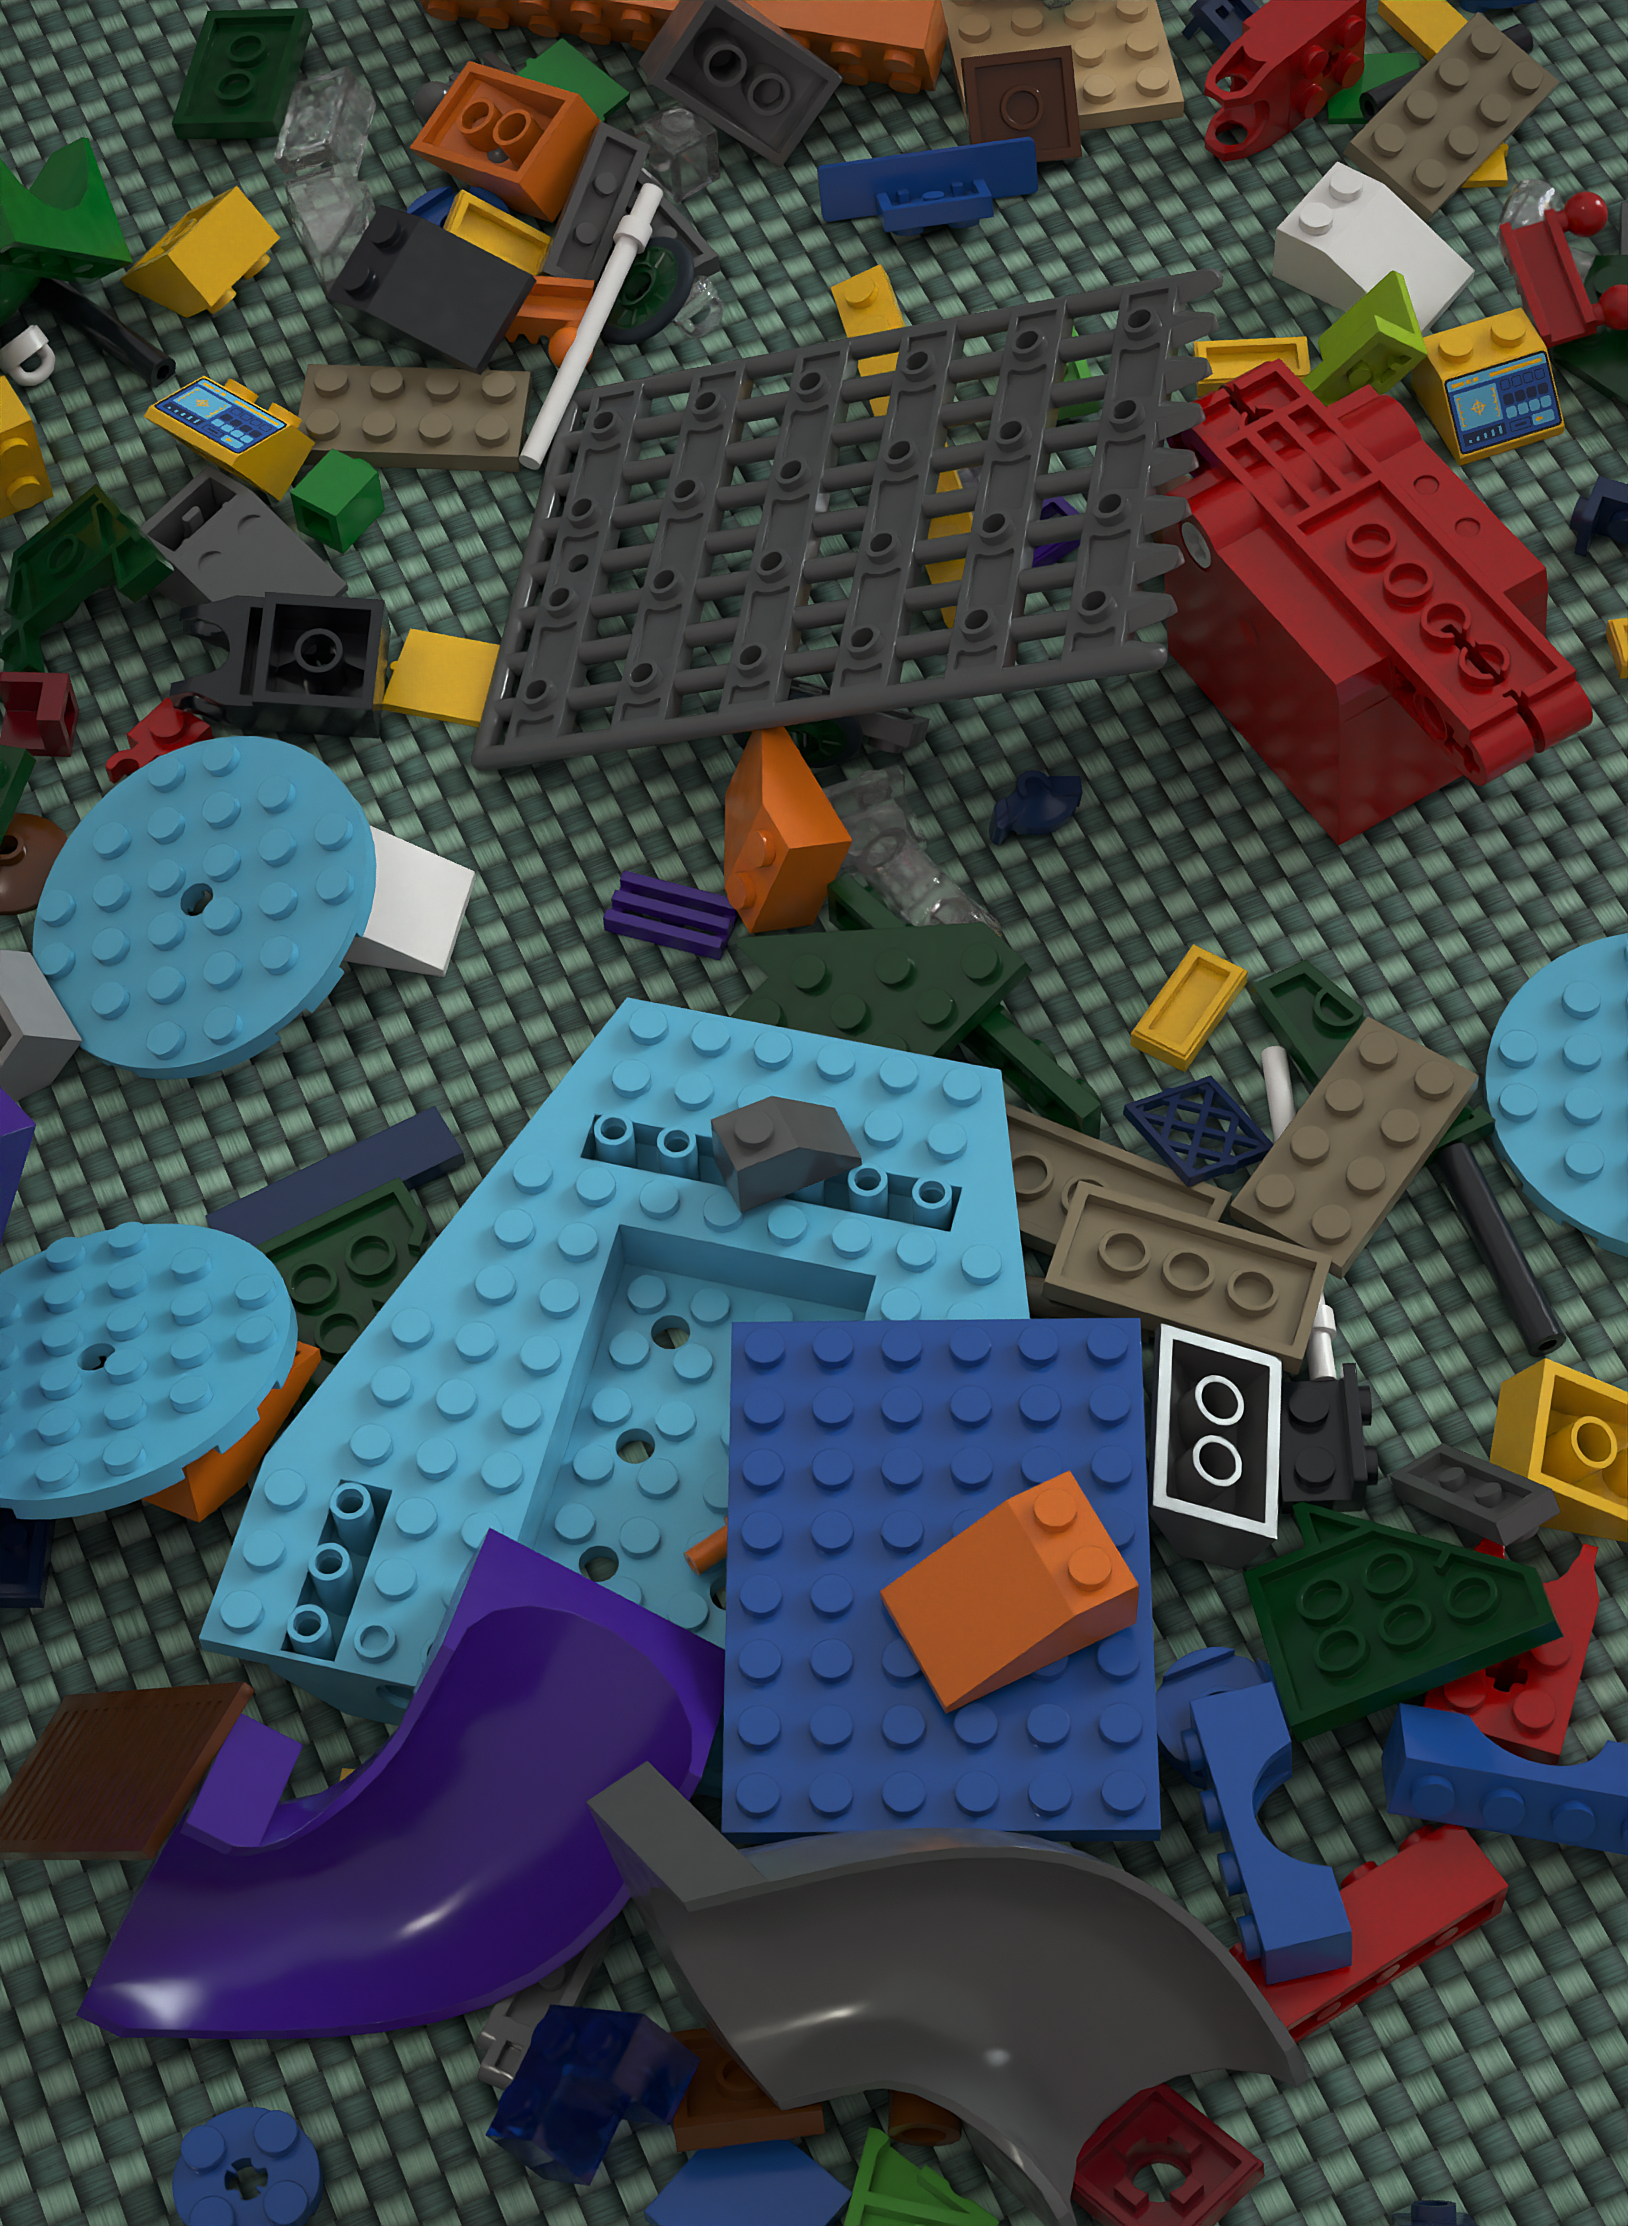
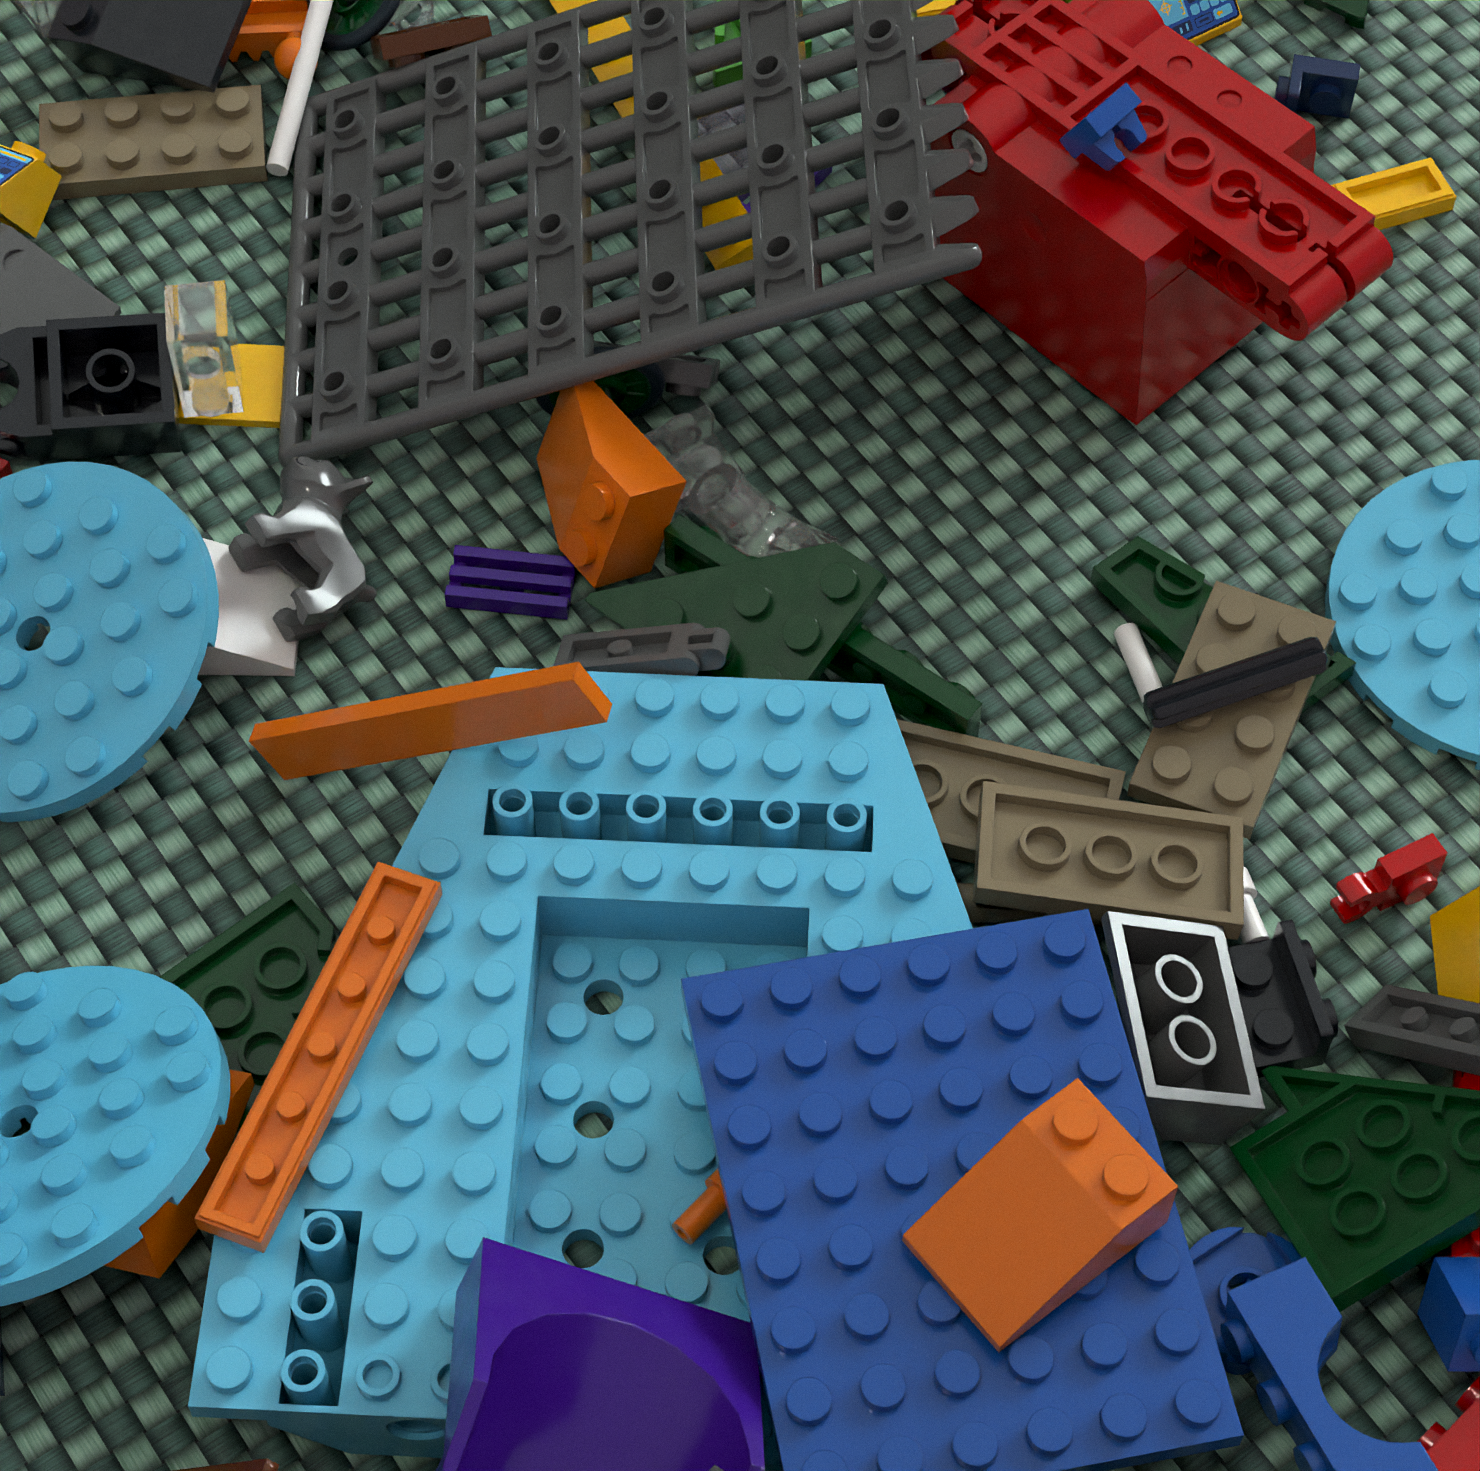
camera: 15 degrees left, 0 degrees up
dark blue tile [205,1106,466,1246] -> none
green brick [290,448,385,554] -> none
dark grey slope [710,1096,862,1213] -> none
dark blue piece [989,770,1083,845] -> none
dark blue window [1123,1075,1274,1187] -> none
yellow tile [1130,944,1248,1072] -> none
black piece [1434,1143,1566,1357] -> none
none -> clear brick [164,280,244,418]
none -> orange tile [194,862,442,1253]
none -> dark grey animal [228,456,377,642]
none -> orange tile [249,661,612,780]
none -> reddish brown plate [370,15,492,68]
none -> dark grey hinge [554,623,730,676]
none -> blue tile [1059,83,1147,171]
none -> black axle [1143,637,1328,728]
none -> red plate [1329,833,1448,924]

